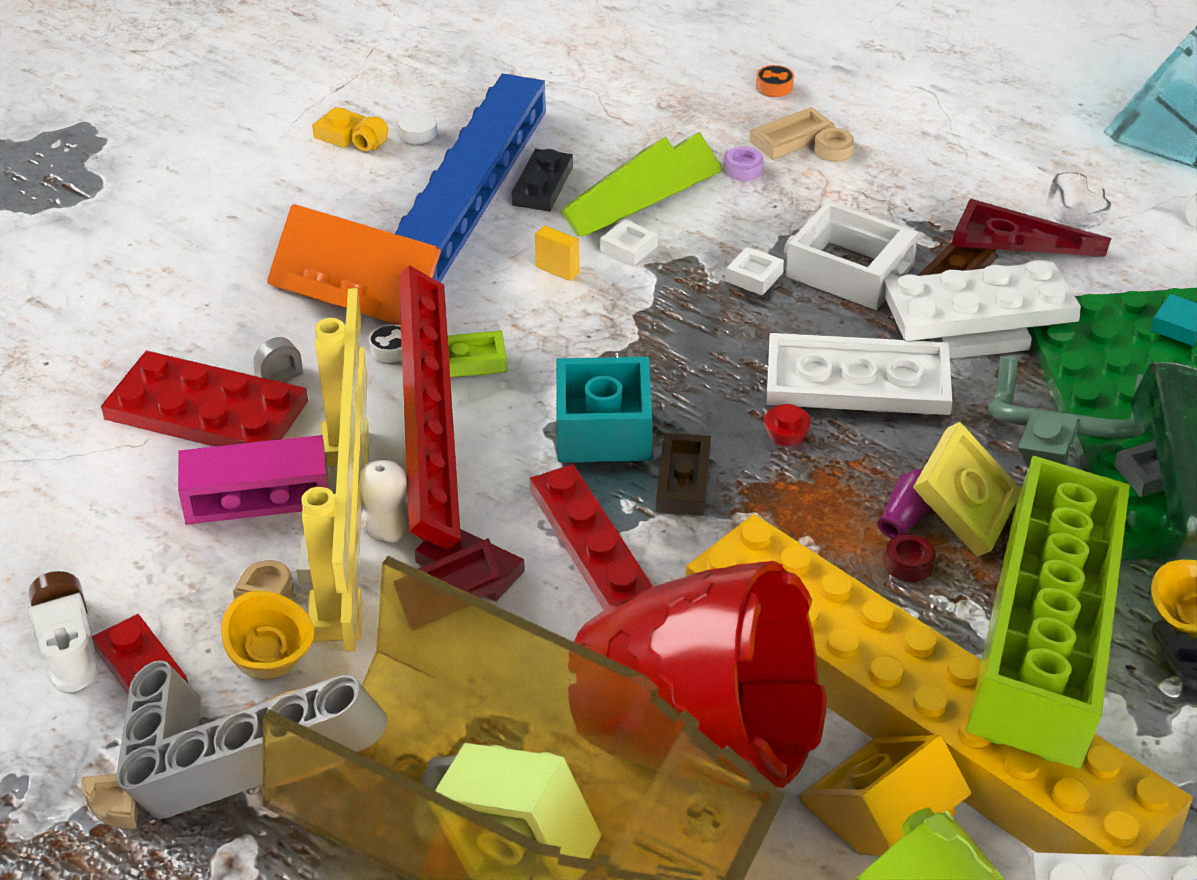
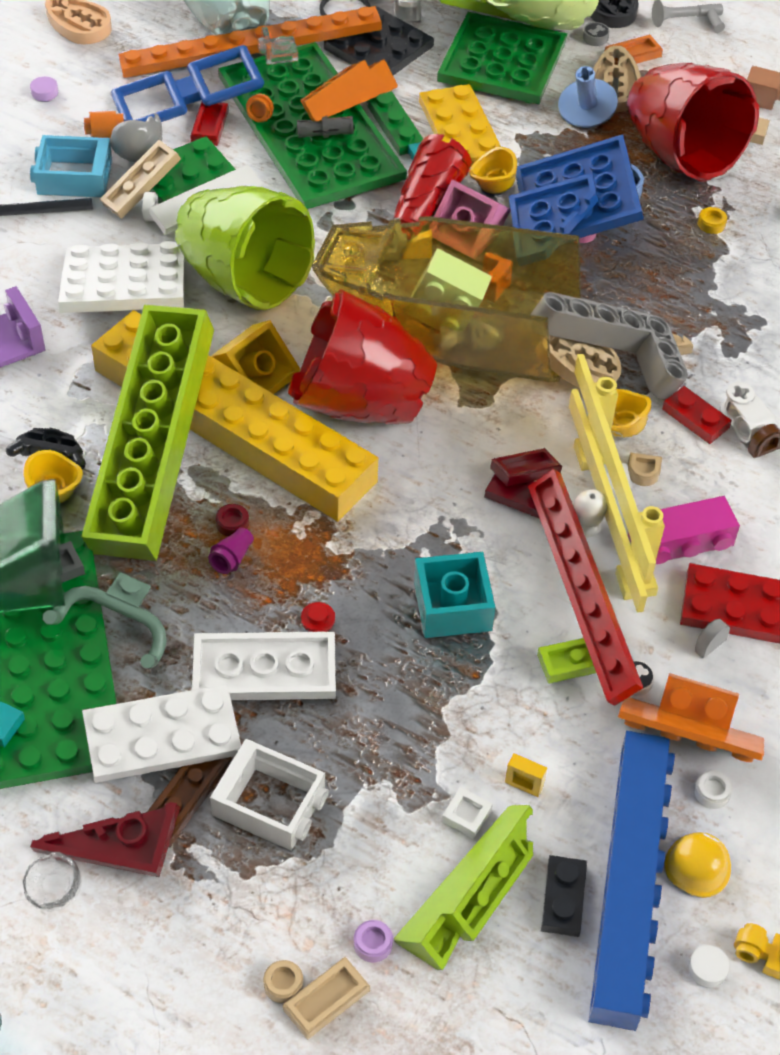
camera: 170 degrees right, 10 degrees up
red plate [530,464,653,610] -> none
dark brown plate [656,433,711,515] -> none
white plate [725,247,784,295] -> none
light yellow plate [913,422,1021,557] -> none
none -> yellow helmet [664,832,731,898]

